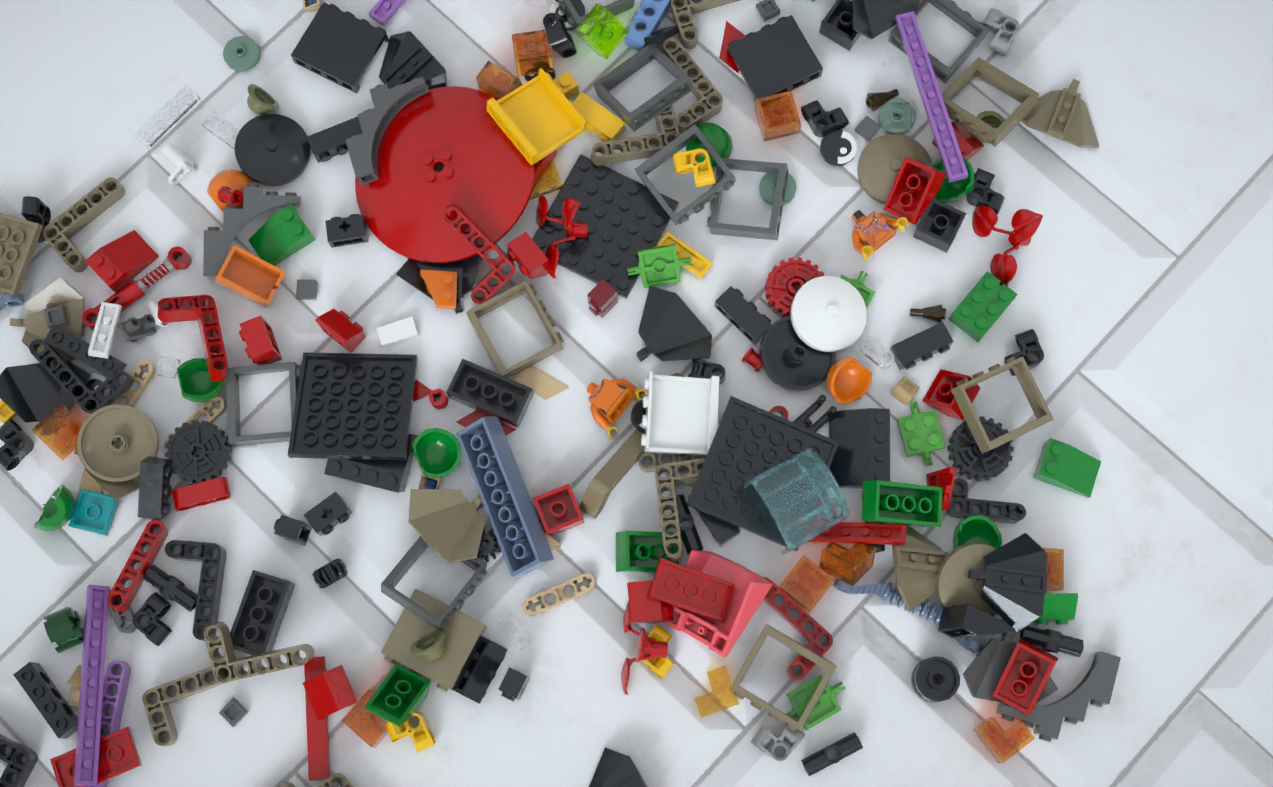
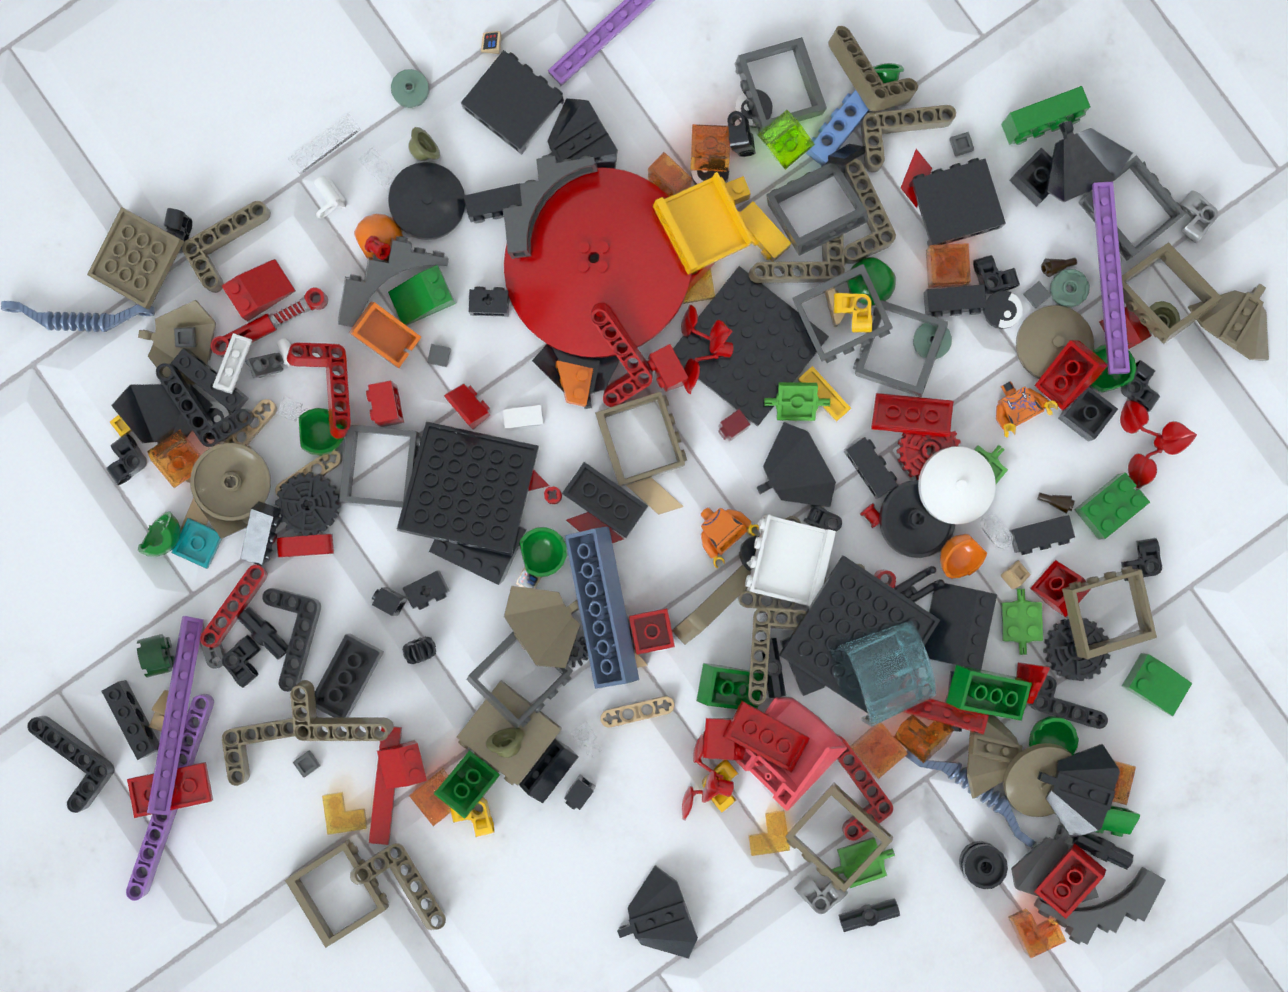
camera: 10 degrees right, 10 degrees up
black slope [937,603,1015,638] -> none
none -> clear yellow plate [322,792,368,835]
none -> tan slope [825,288,846,327]
none -> red tile [871,393,954,437]
none -> black brick [923,285,986,318]

